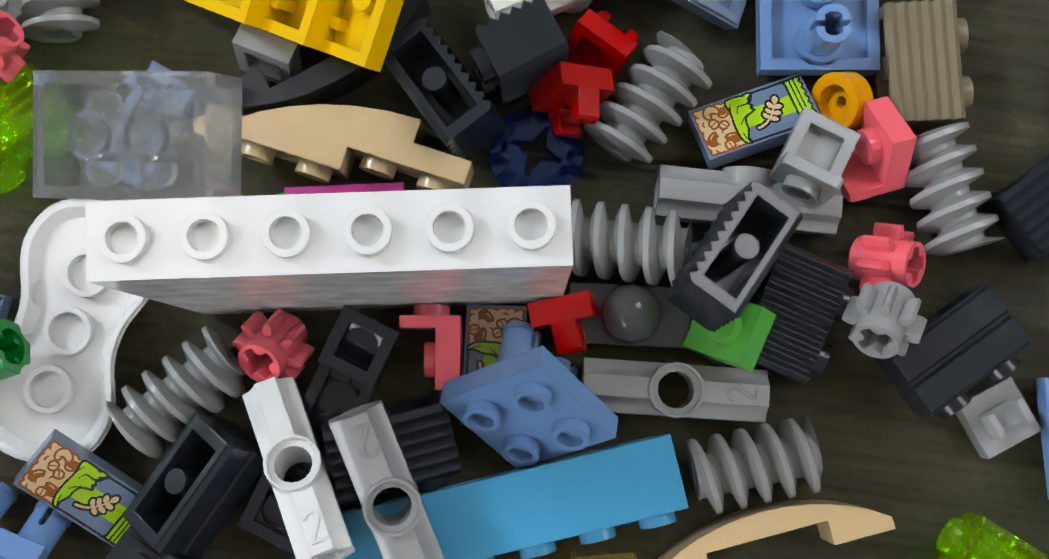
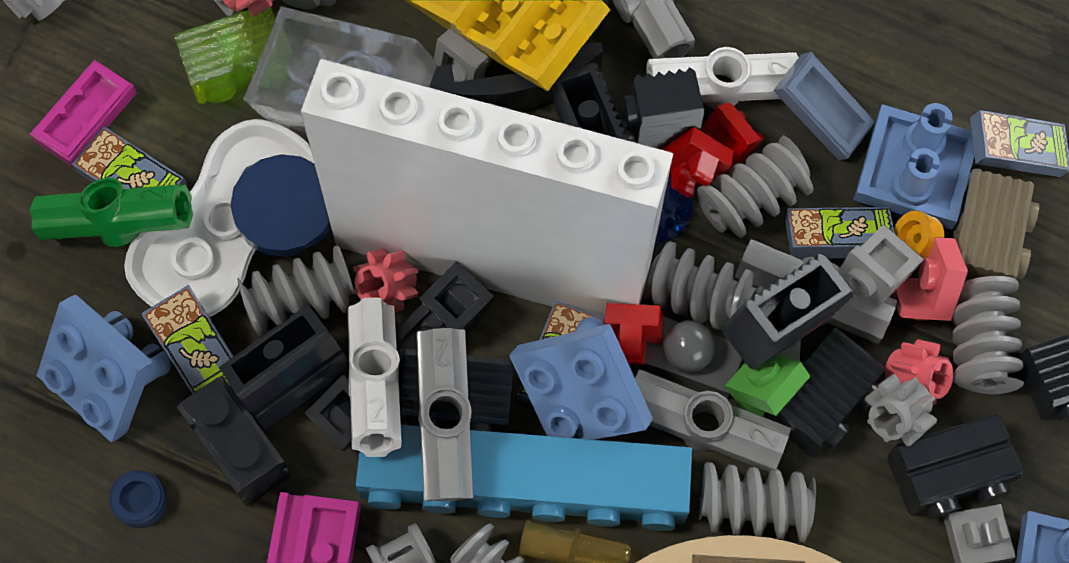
camera: 15 degrees right, 15 degrees down
coral bracket [399,304,463,390] -> none
none -> dark blue tile [230,154,331,257]

